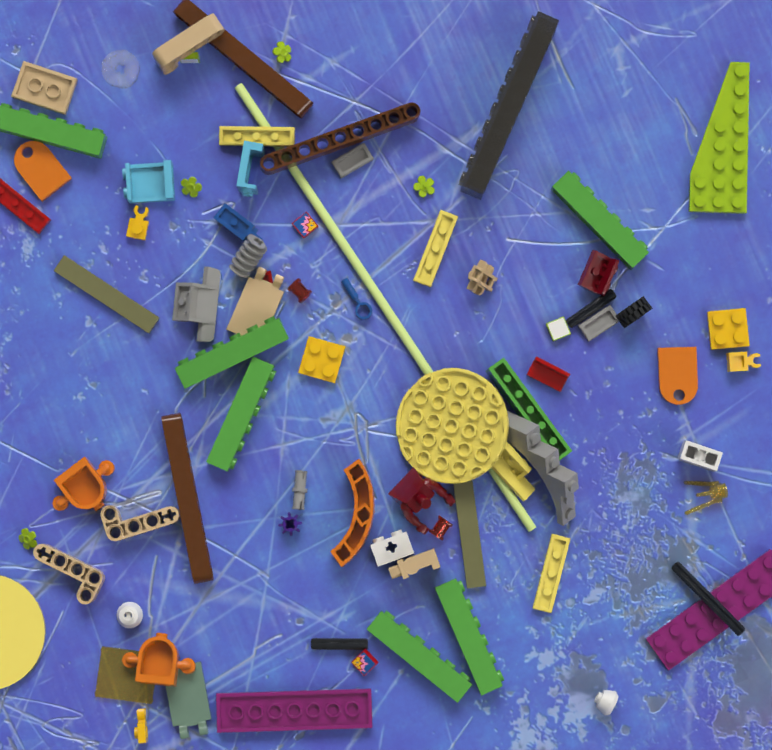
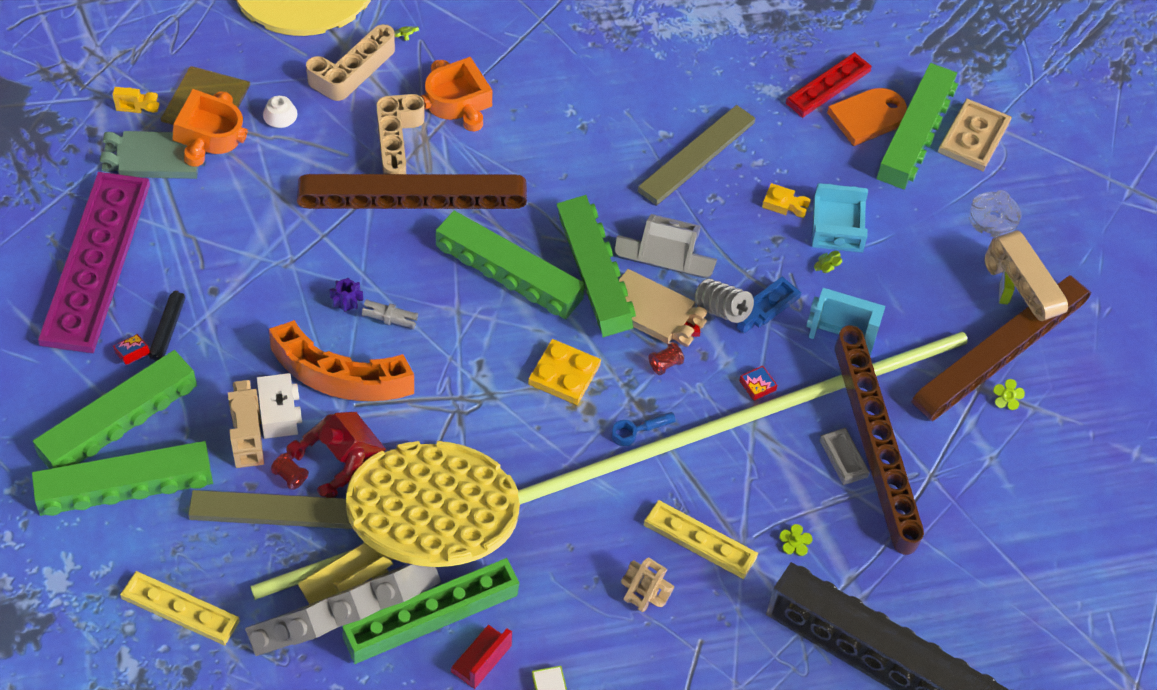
camera: 95 degrees right, 30 degrees down
light yellow tile [219,126,295,147] -> none

